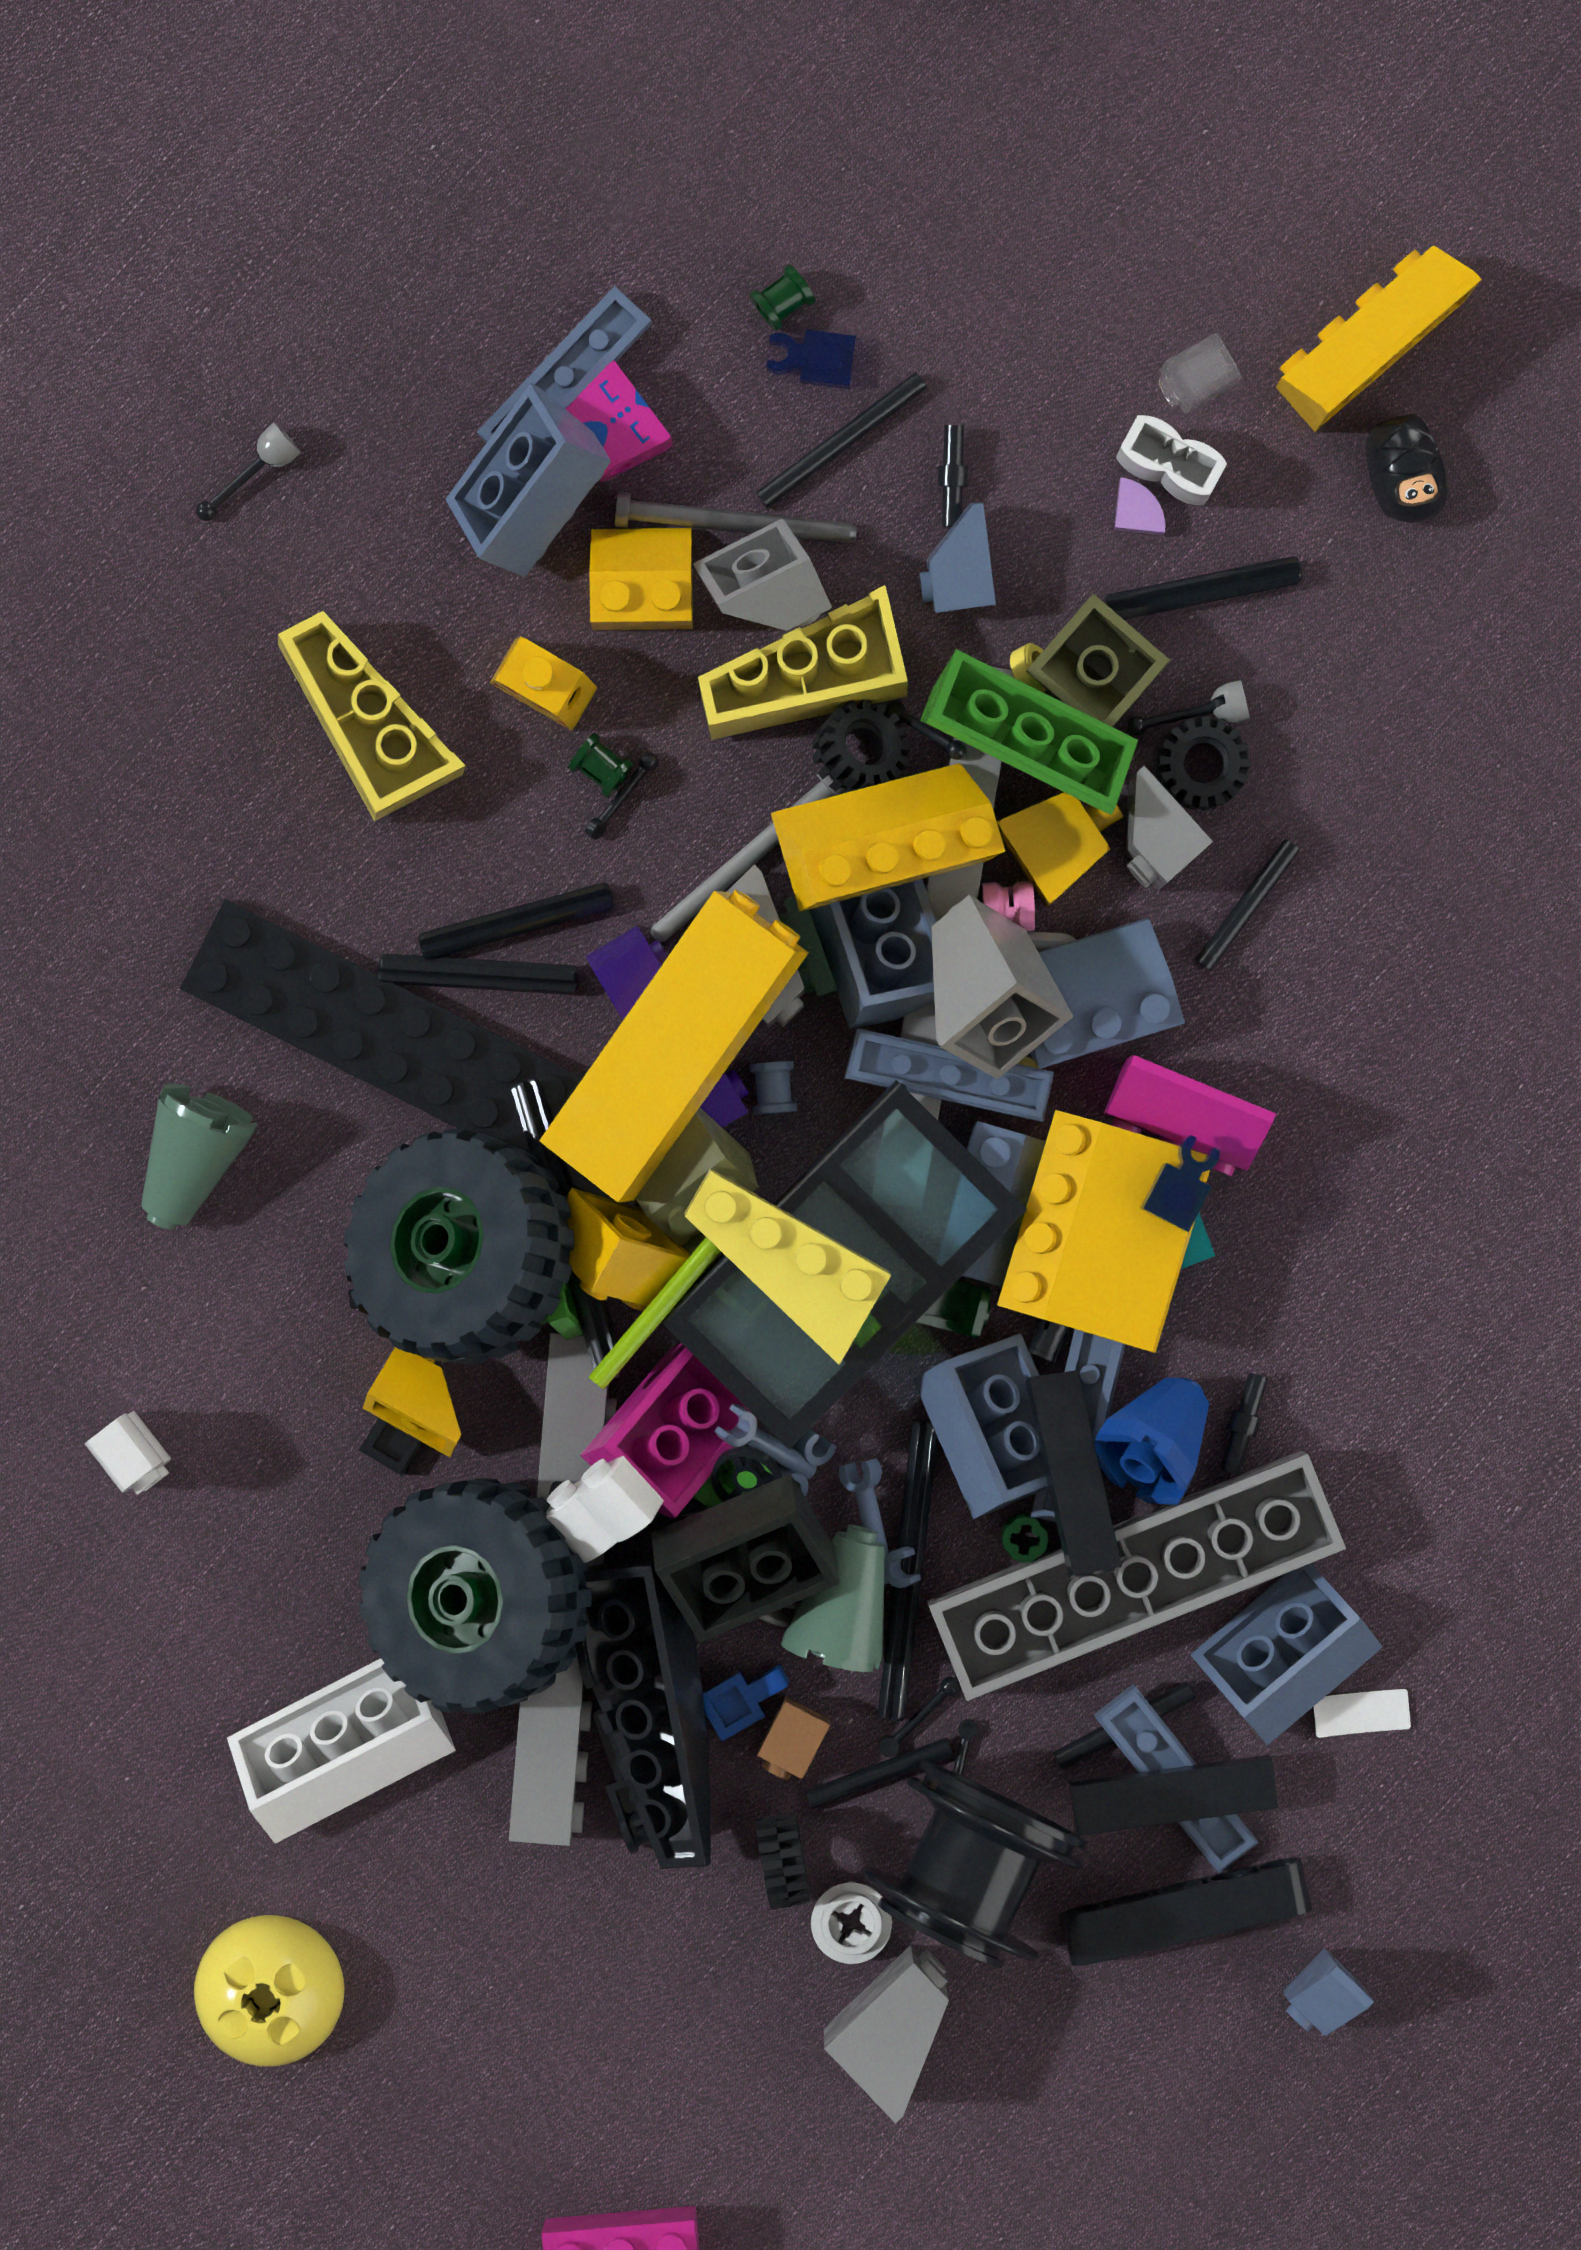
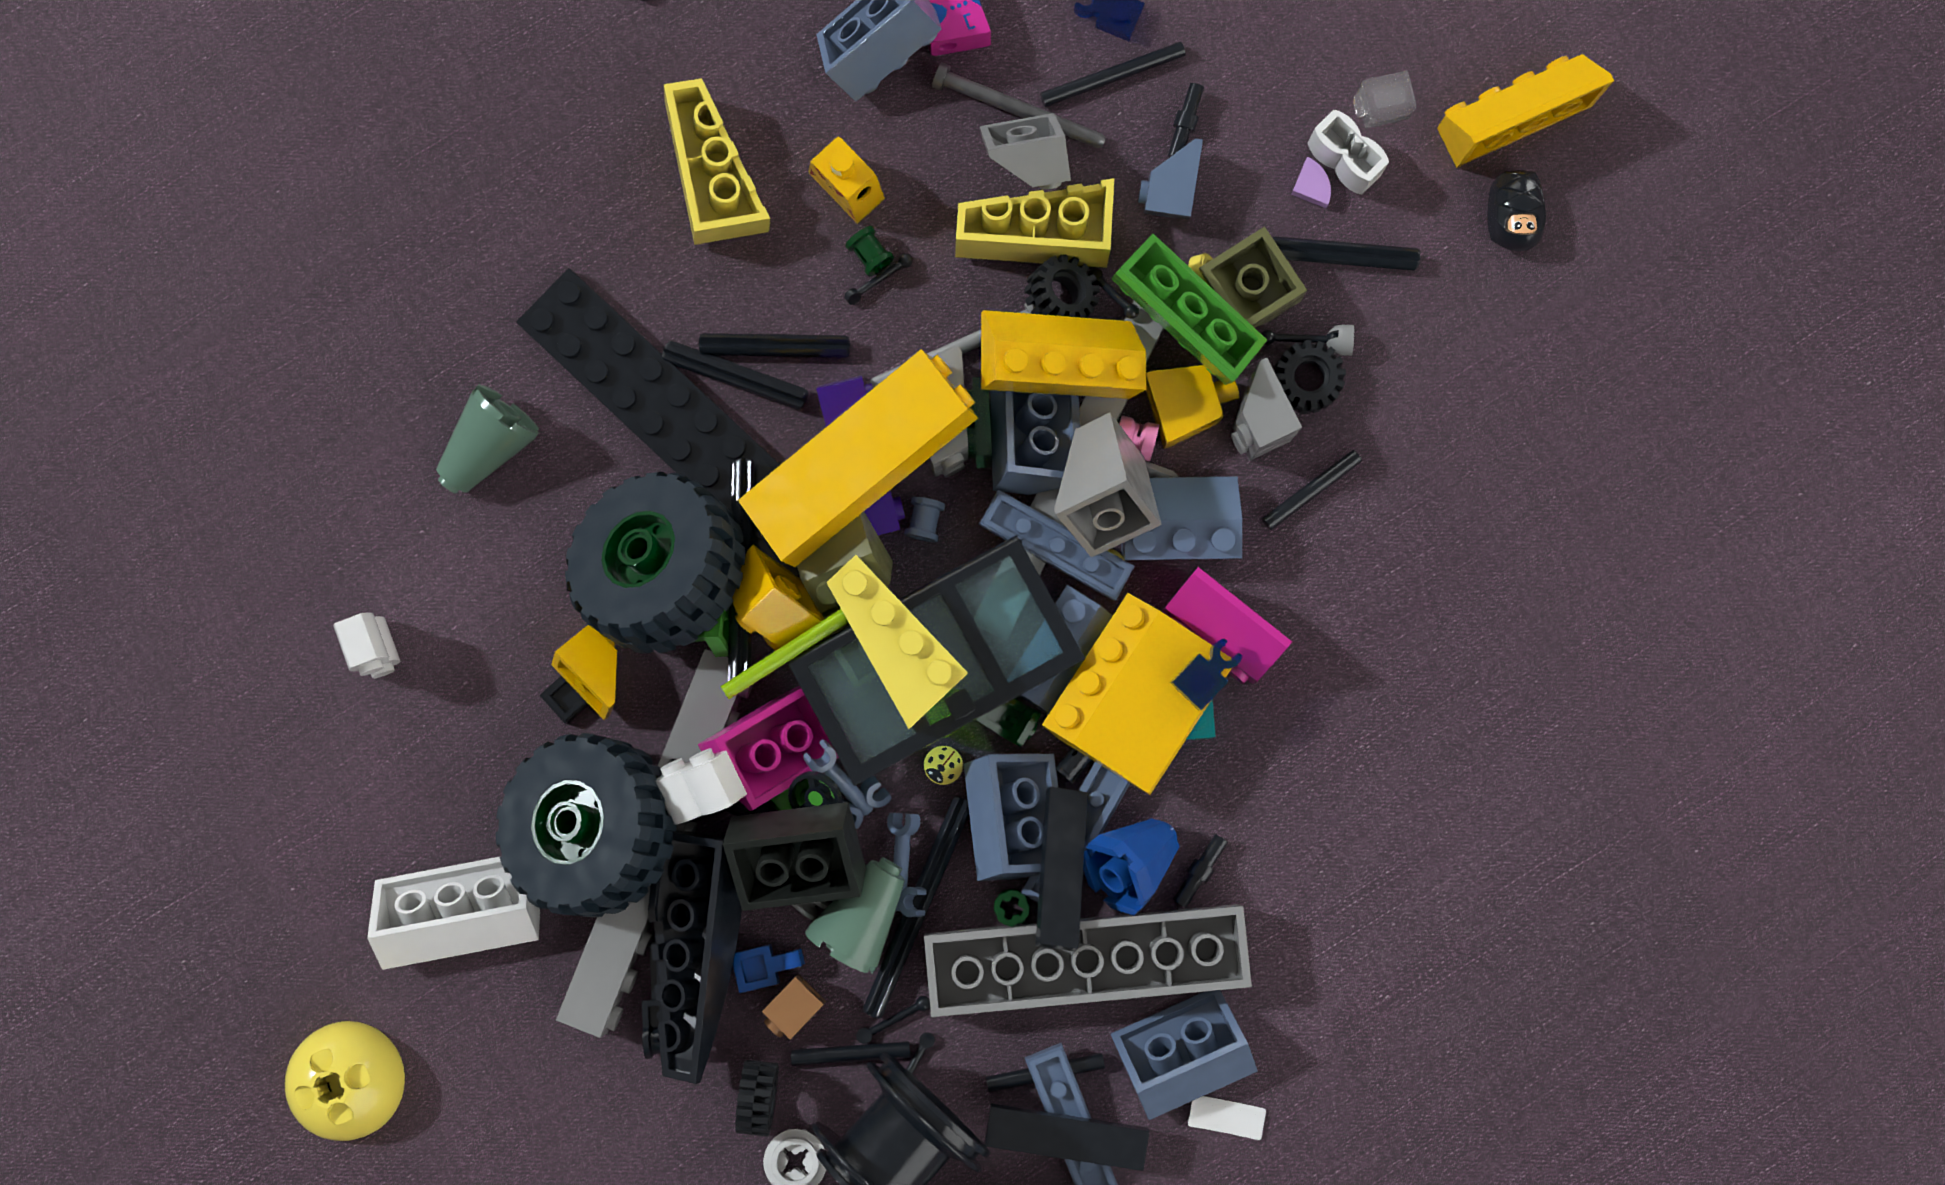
camera: 15 degrees right, 5 degrees down
yellow slope [589,528,693,631] -> none
none -> light yellow tile [924,746,963,785]

